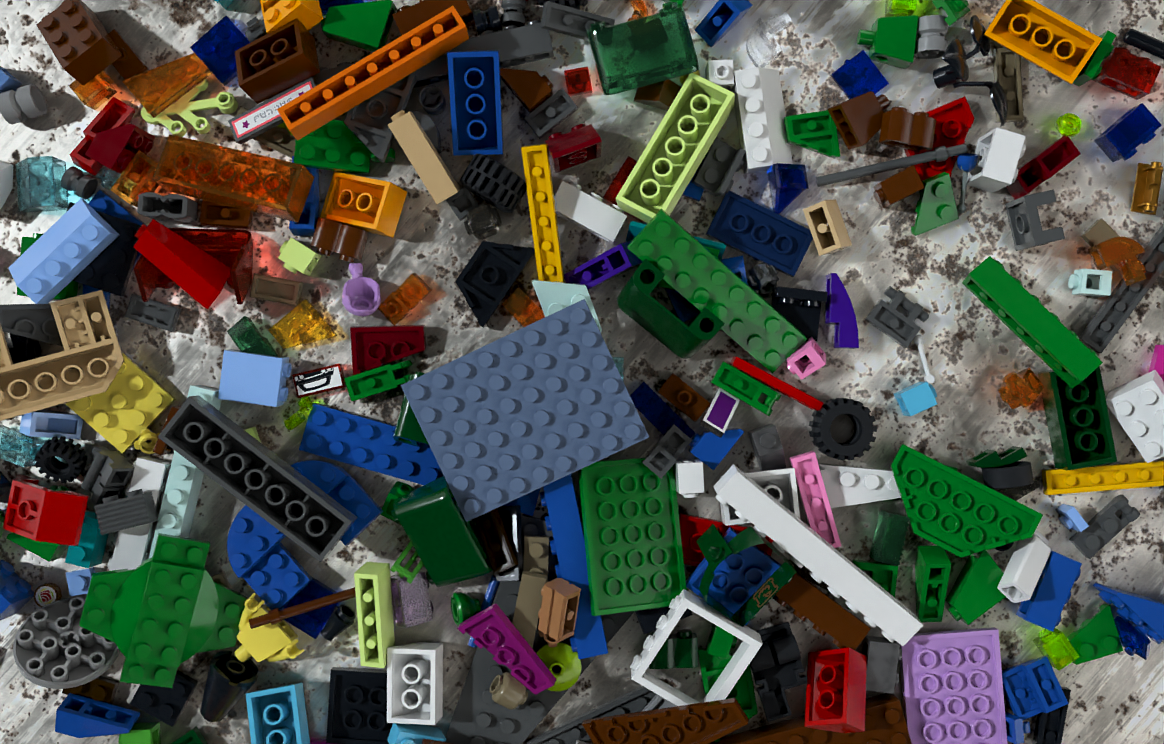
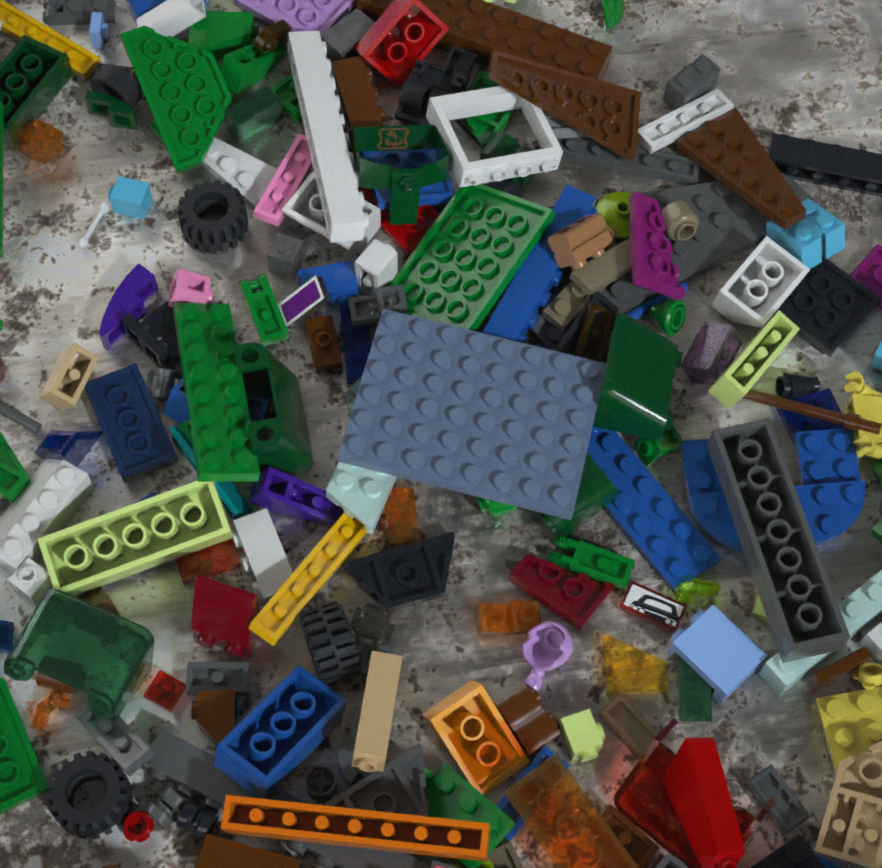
camera: 145 degrees left, 25 degrees down
bright green tile [390,541,424,584] -> none
dark grey bracket [691,138,746,196] -> none
green brick [706,624,737,660] -> none
red tile [730,356,824,411] -> none
dark grey plate [865,286,929,348] -> none
none -> dark brown plate [253,19,292,53]

